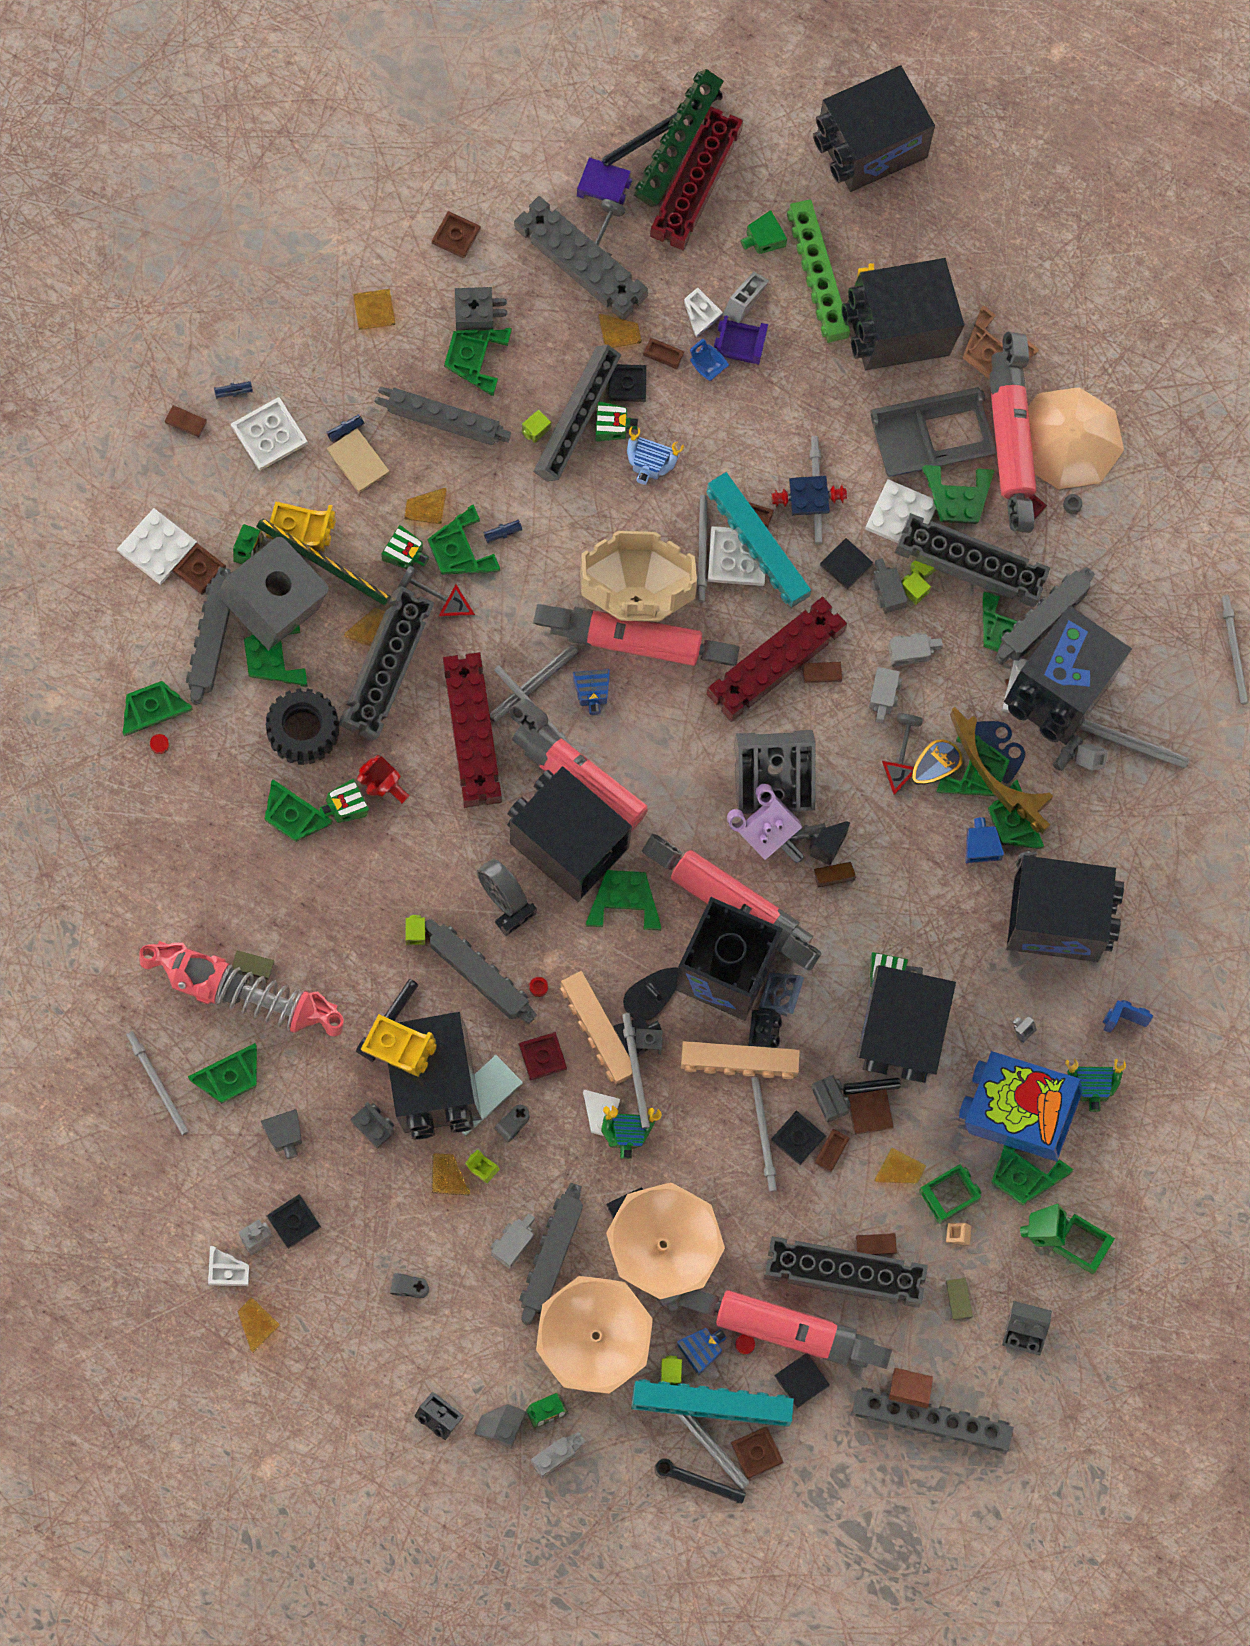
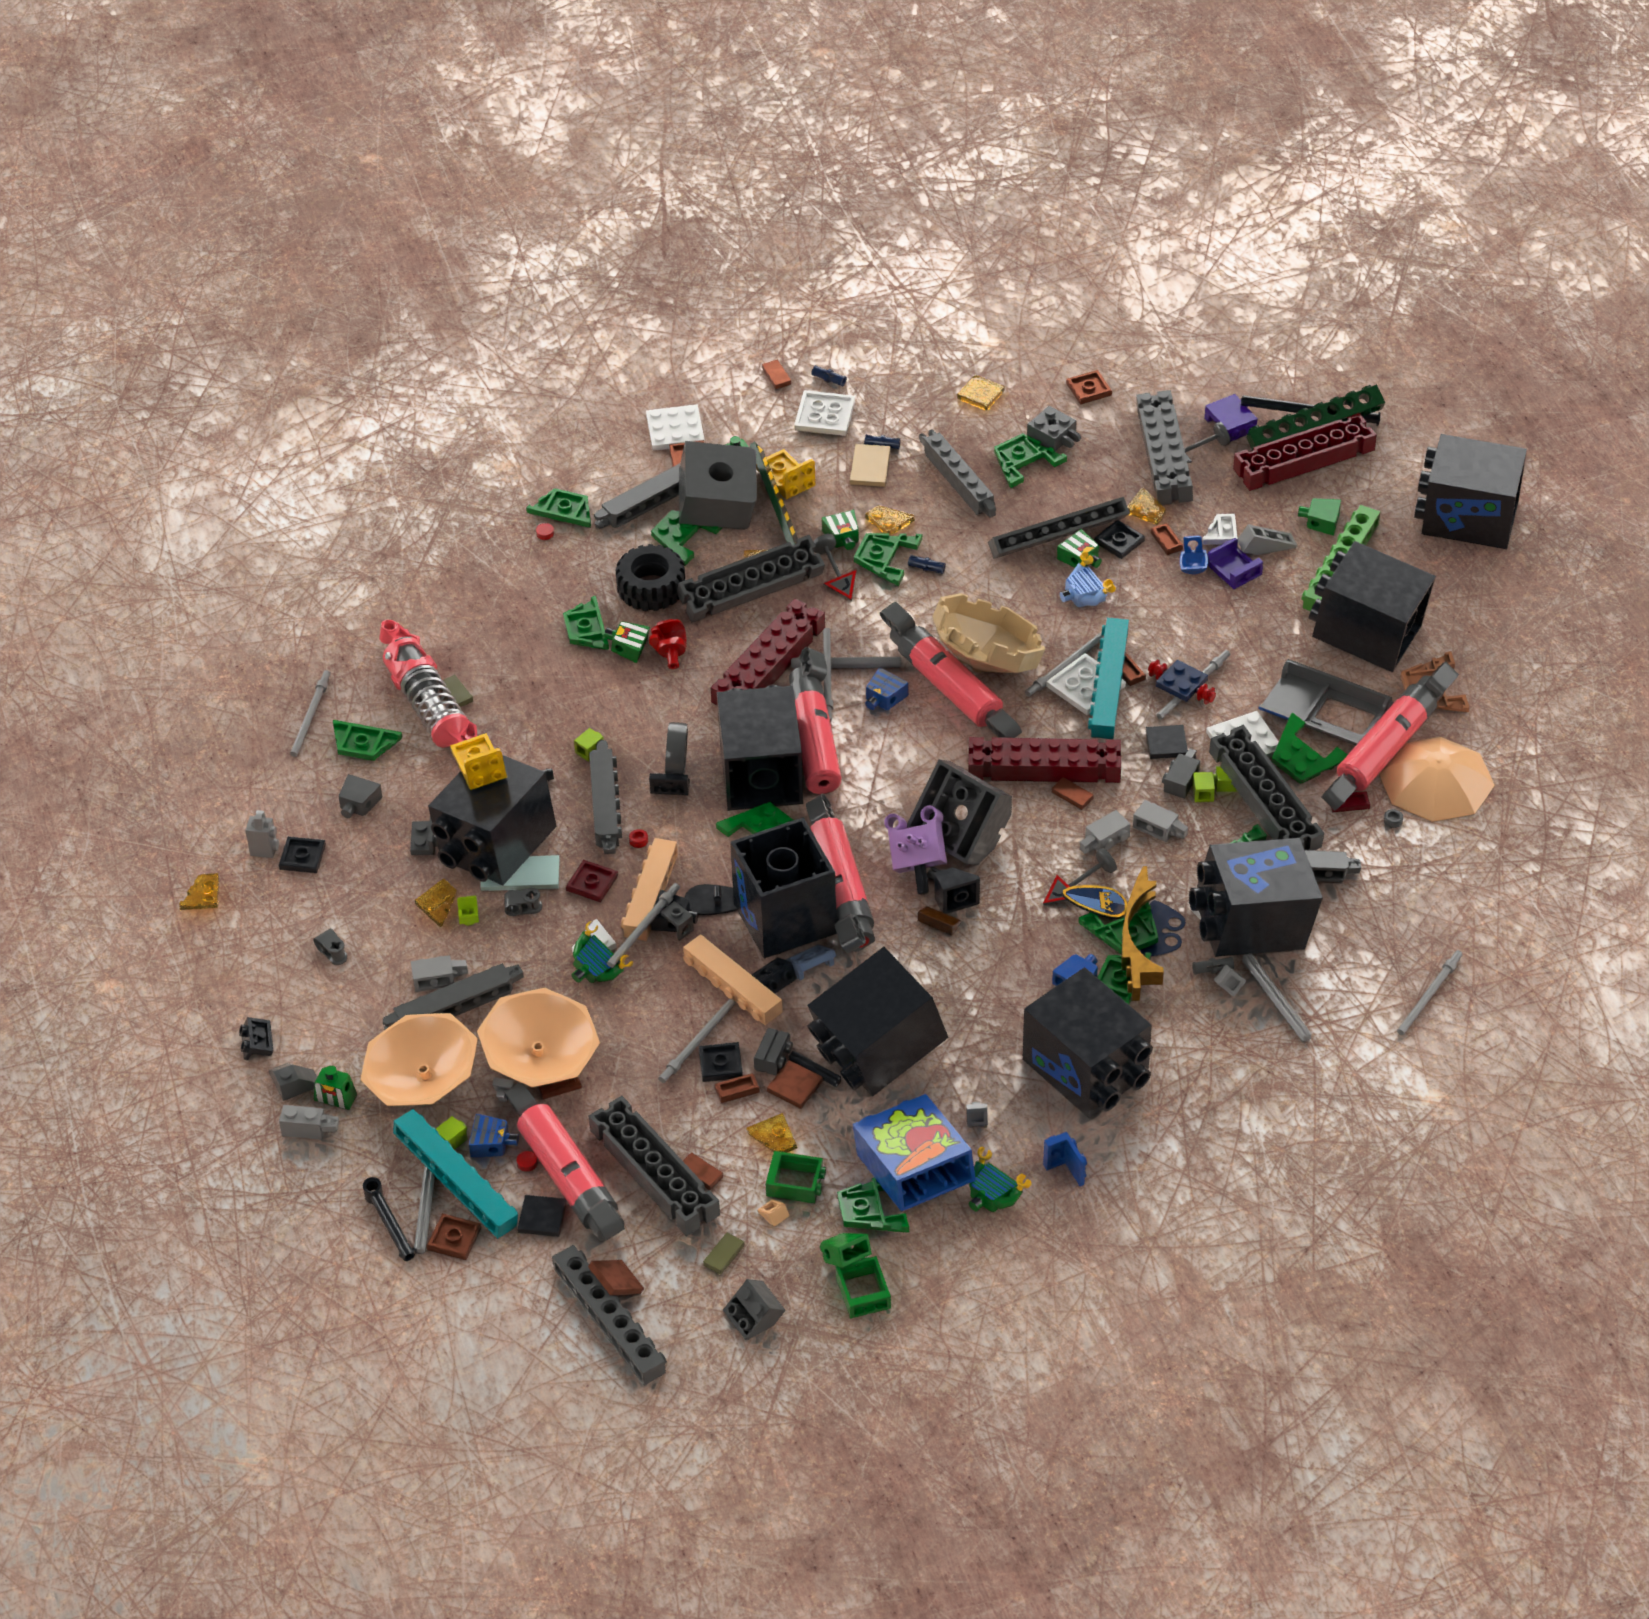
camera: 50 degrees right, 25 degrees down
white wing [208,1246,249,1286] -> none
lime brick [522,409,551,443] -> none

